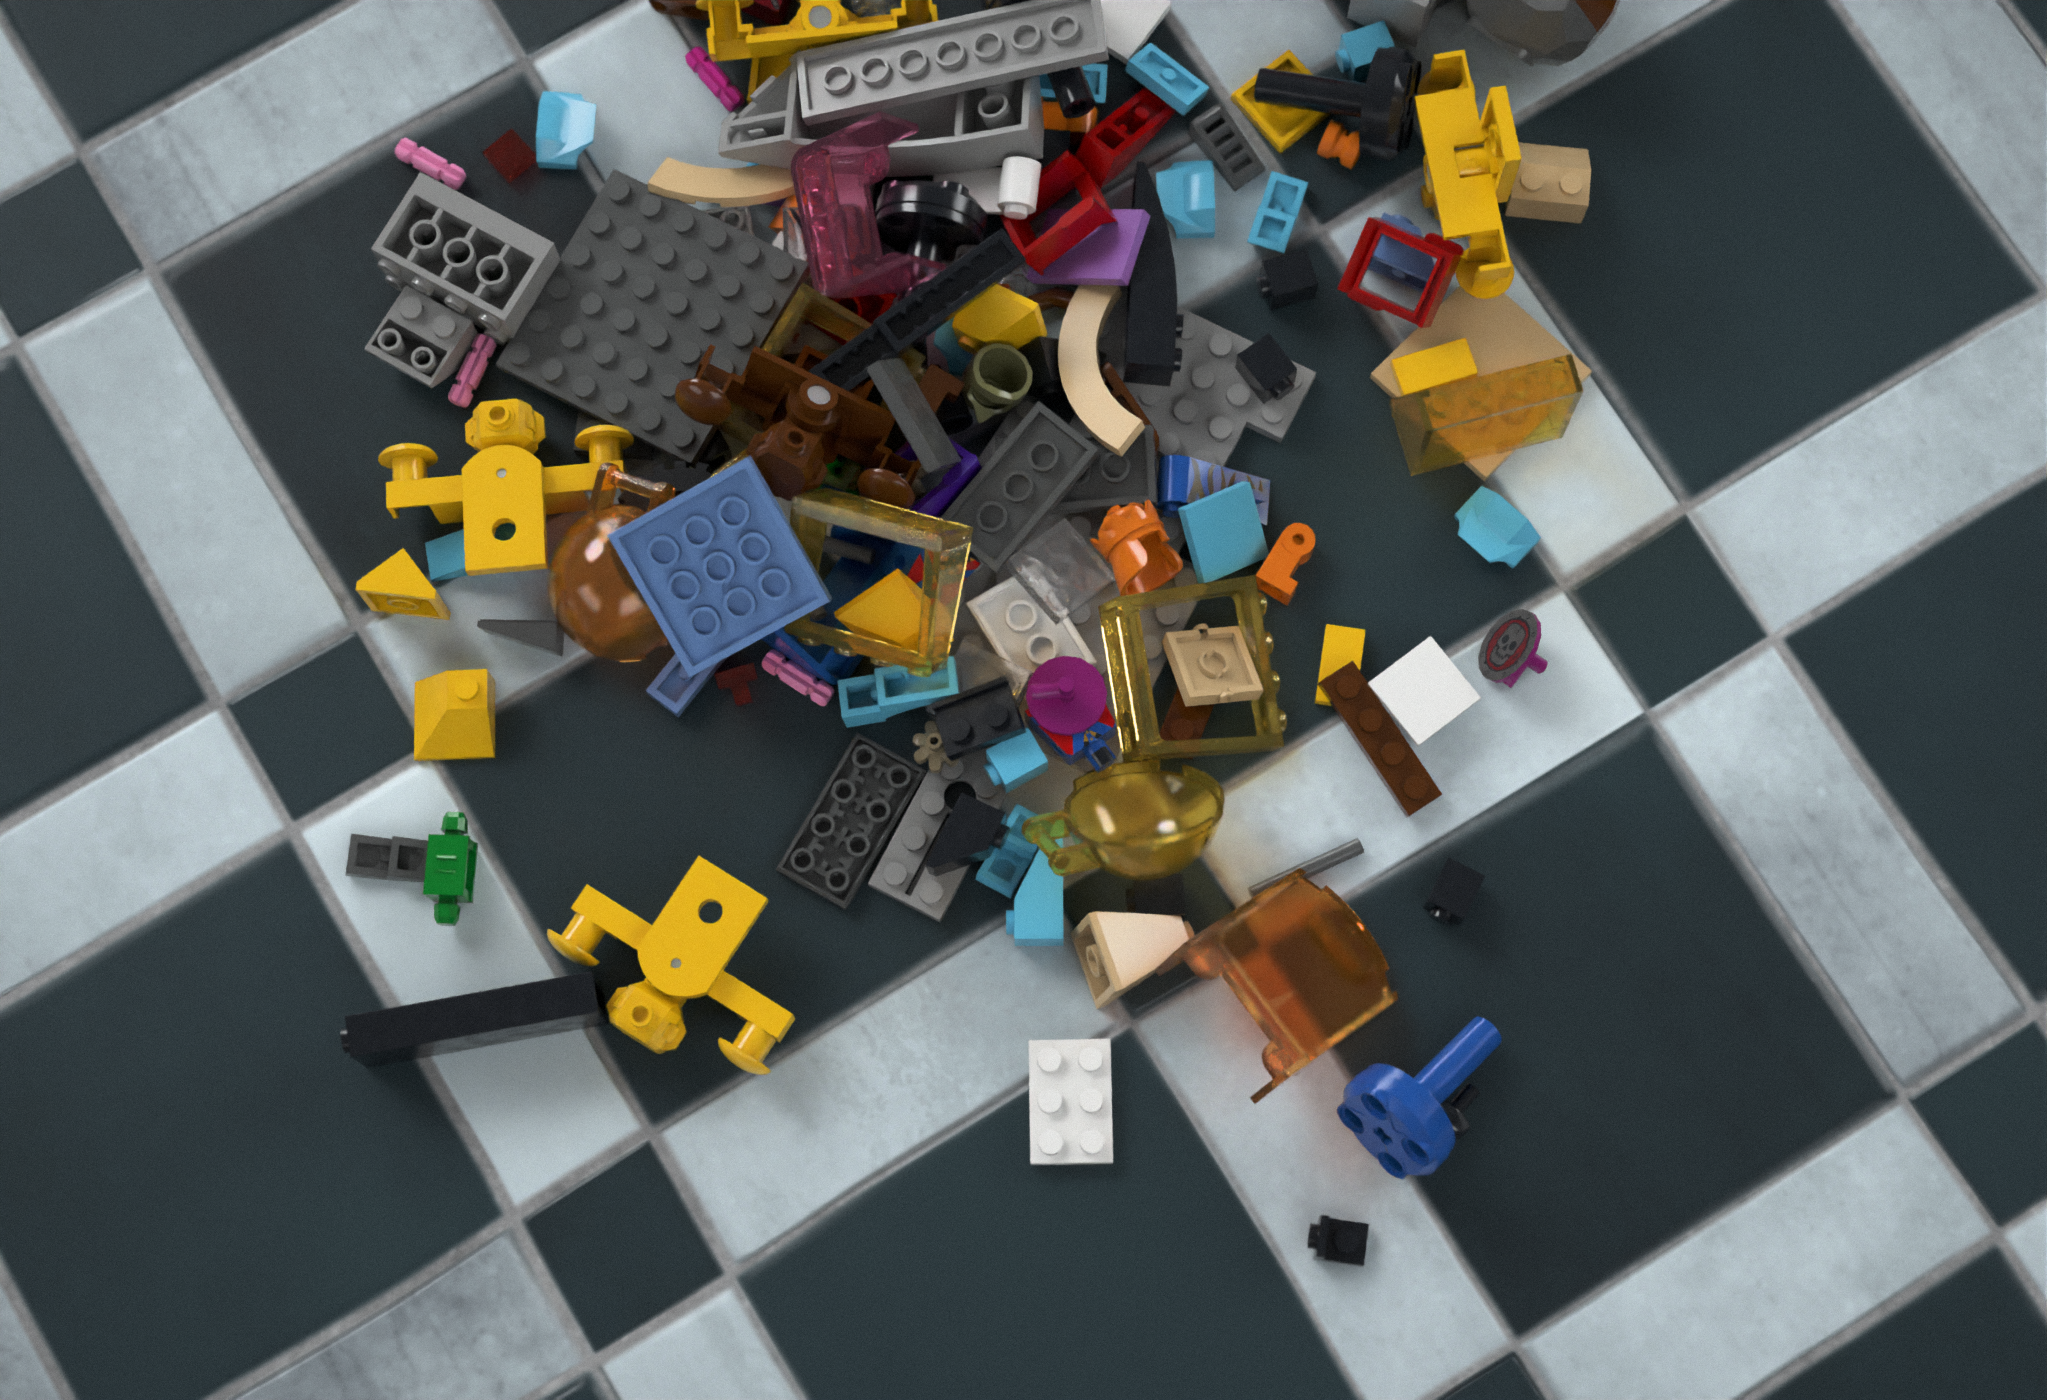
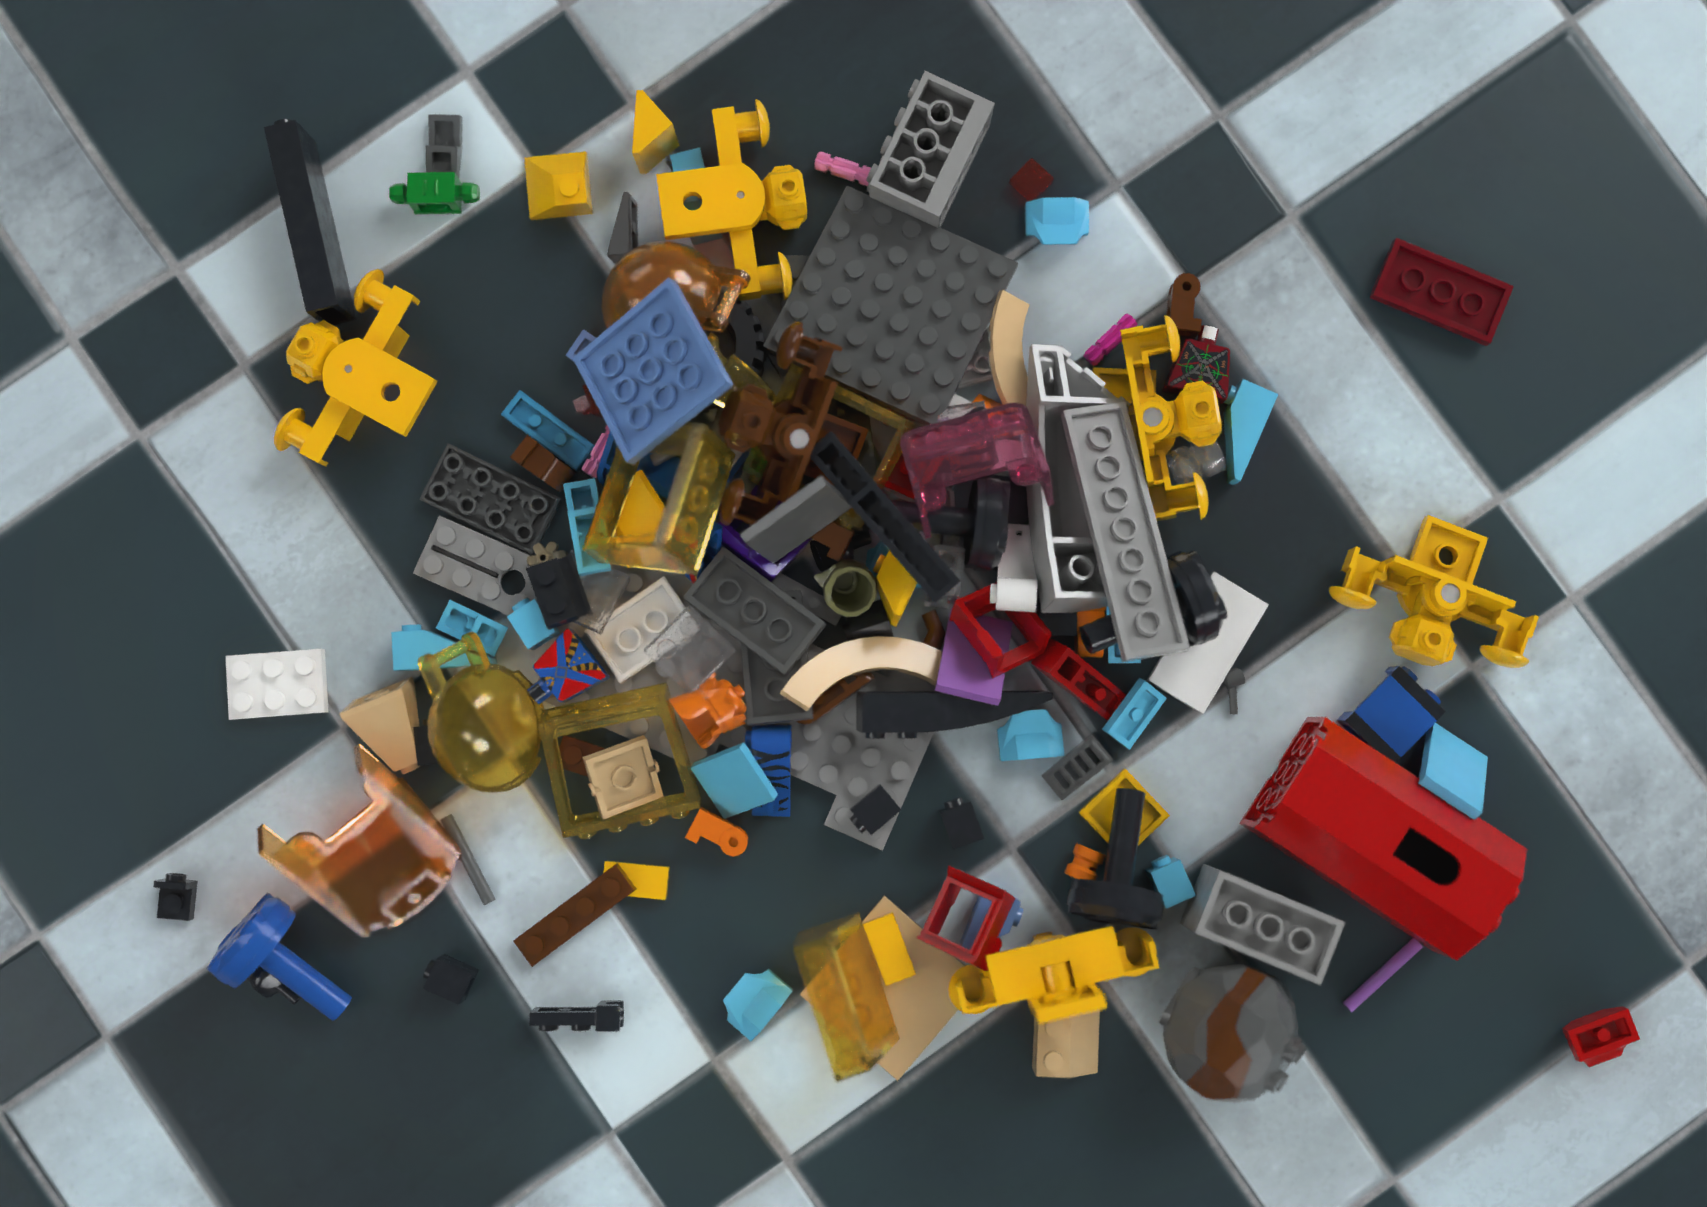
camera: 85 degrees right, 10 degrees up
light grey slope [364,285,478,388] -> none
bright pink axle [394,138,466,190] -> none
black slope [926,792,1010,877] -> none
magenta shield [1026,656,1107,736] -> none
medium azure slope [1247,171,1308,254] -> none
white piece [1368,636,1481,746] -> none
shield [1478,609,1548,688] -> none
none -> dark azure tile [501,390,595,472]
none -> reddish brown leg [510,435,576,493]
none -> black plate [529,1000,624,1032]

